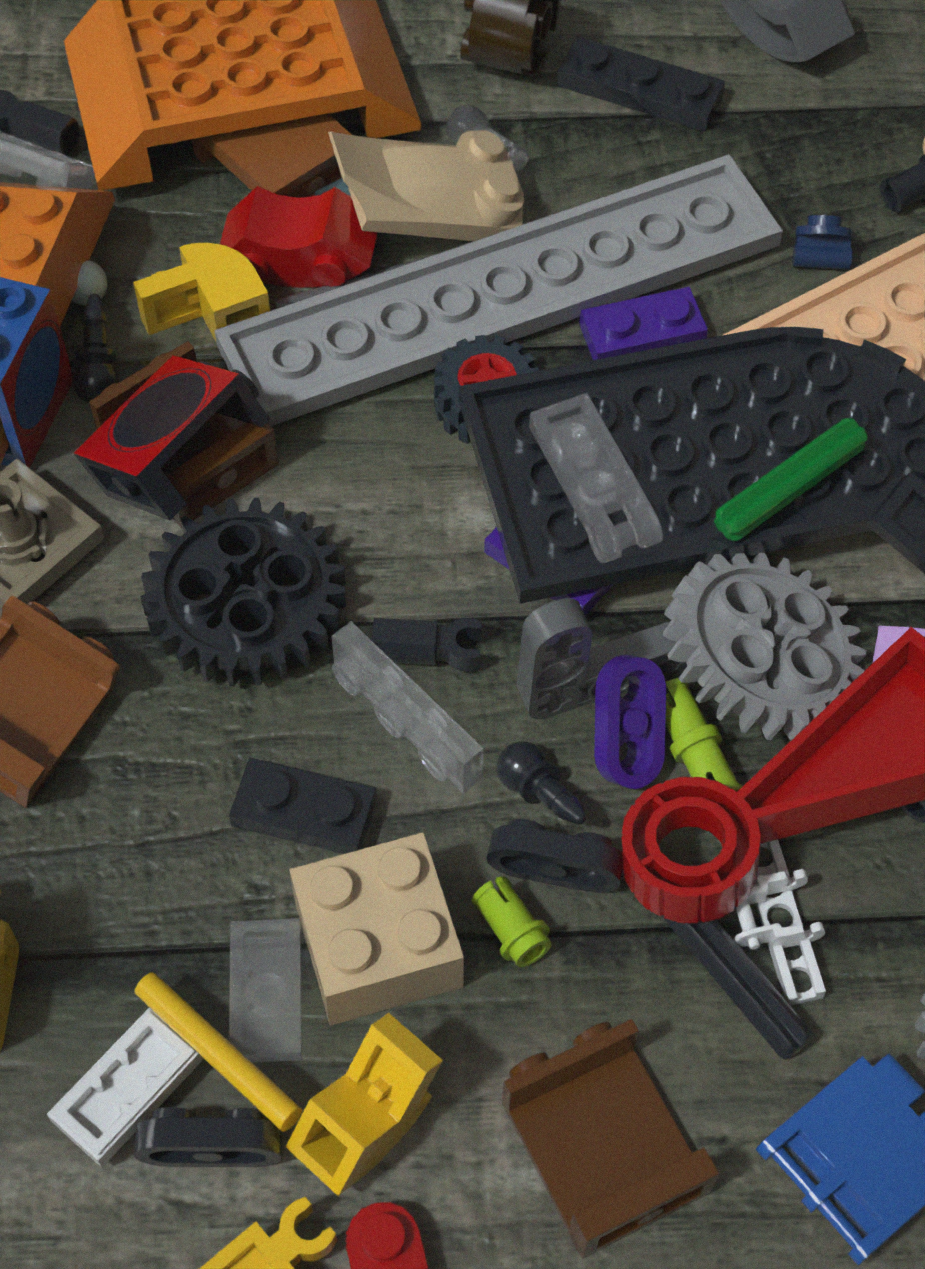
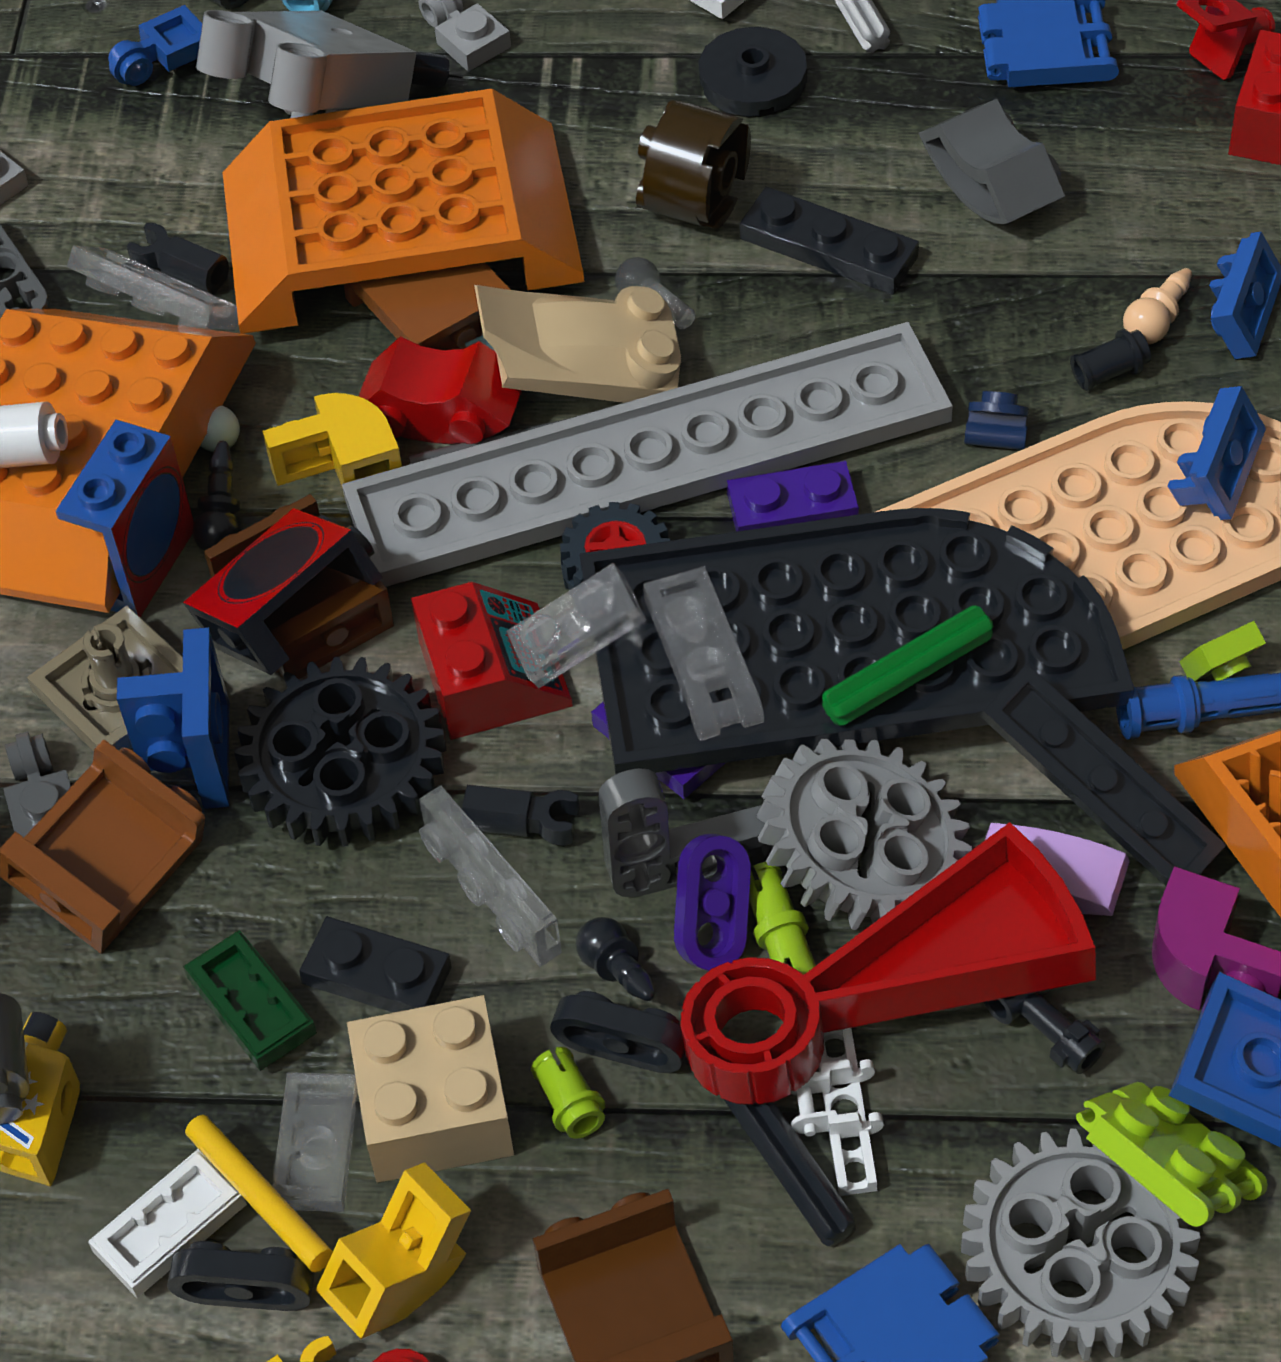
camera: 10 degrees right, 5 degrees down
none -> blue bracket [117,627,230,809]
none -> dark green plate [183,930,317,1071]
none -> red slope [411,582,573,740]
none -> clear plate [507,563,646,688]

